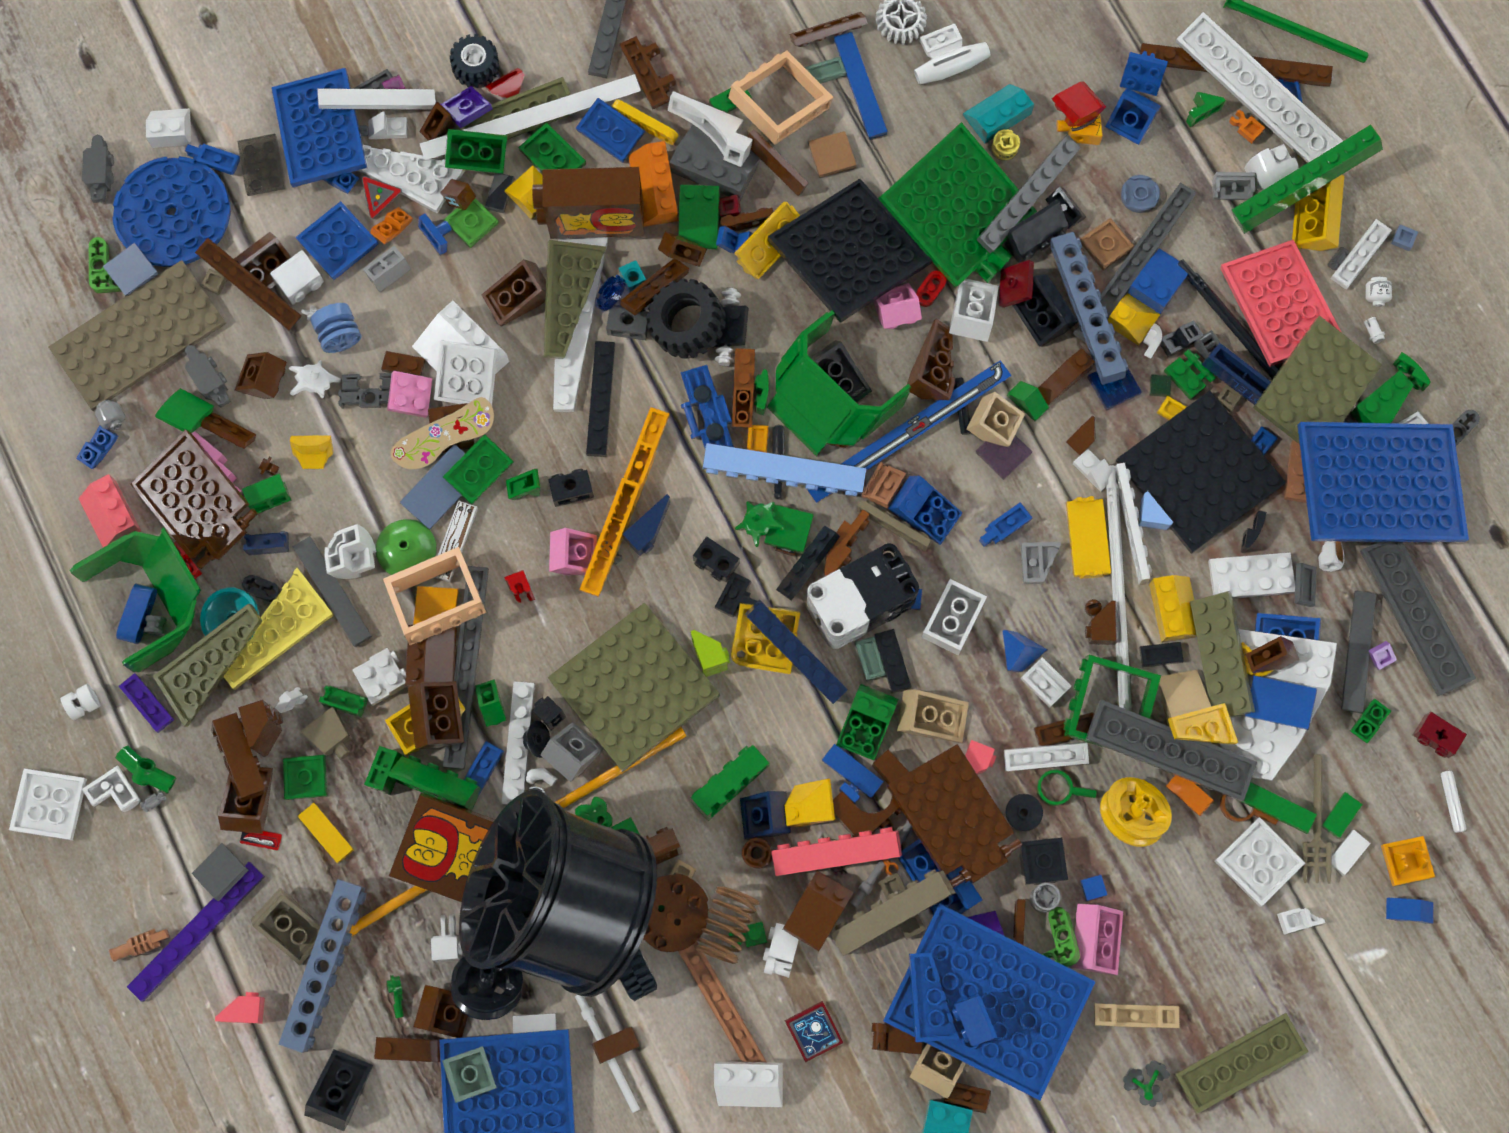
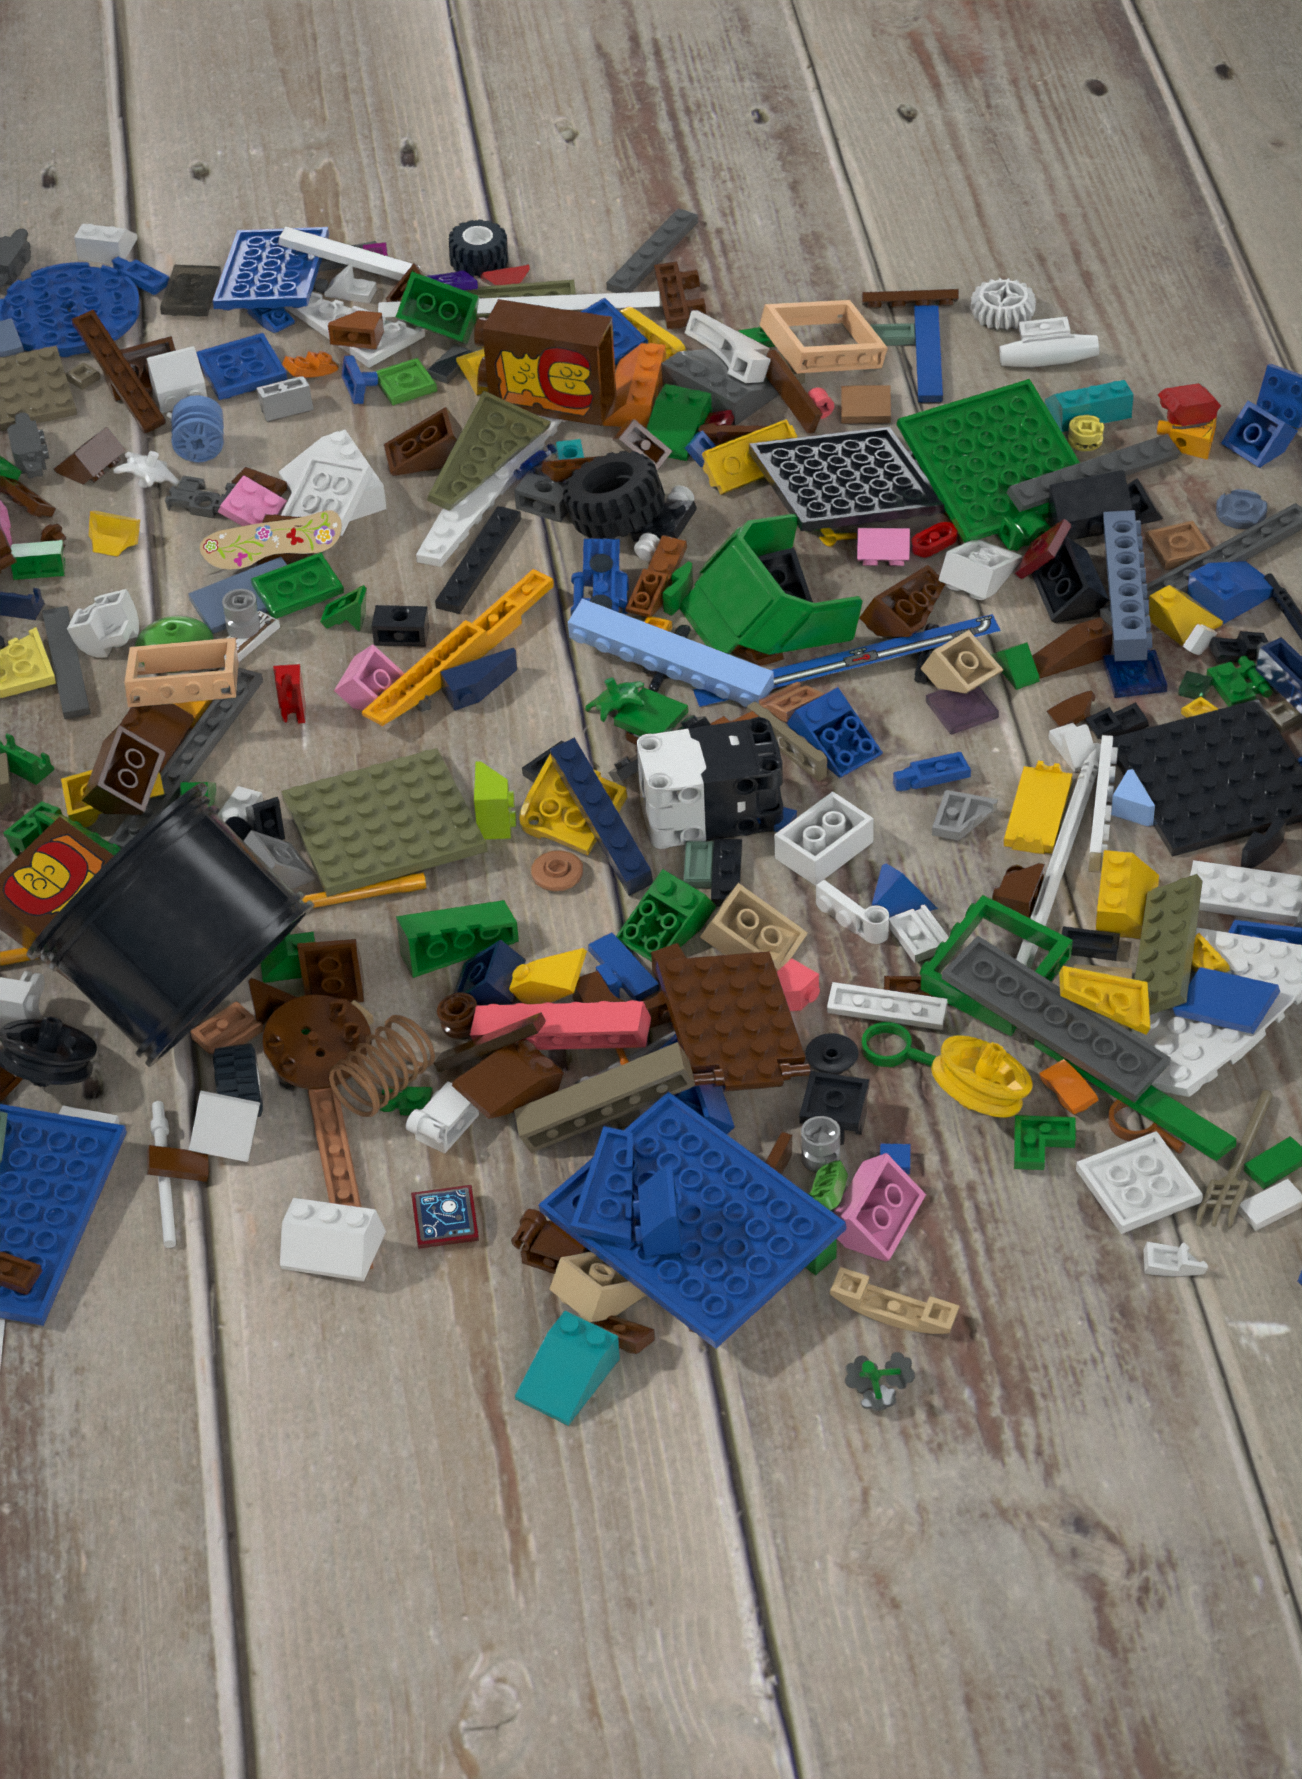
camera: 20 degrees right, 30 degrees down
white plate [353,648,408,706] -> none
piece [362,176,402,219] -> none
reddish brown brick [440,179,476,210] -> none
black brick [692,536,740,582] -> none
olive plate [1174,1013,1309,1114] -> none
reddish brown slope [1245,636,1299,673] -> none
none -> white tile [189,1091,260,1162]
none -> light grey wheel [222,589,260,639]
none -> dark orange slope [328,310,384,350]
none -> dark brown tile [433,1012,546,1072]
none -> nougat wheel [531,850,583,891]
none -> coral wheel [808,387,834,419]
none -> white plate [816,880,889,944]
none -> green plate [1014,1115,1076,1170]
none -> black slope [1085,702,1149,739]

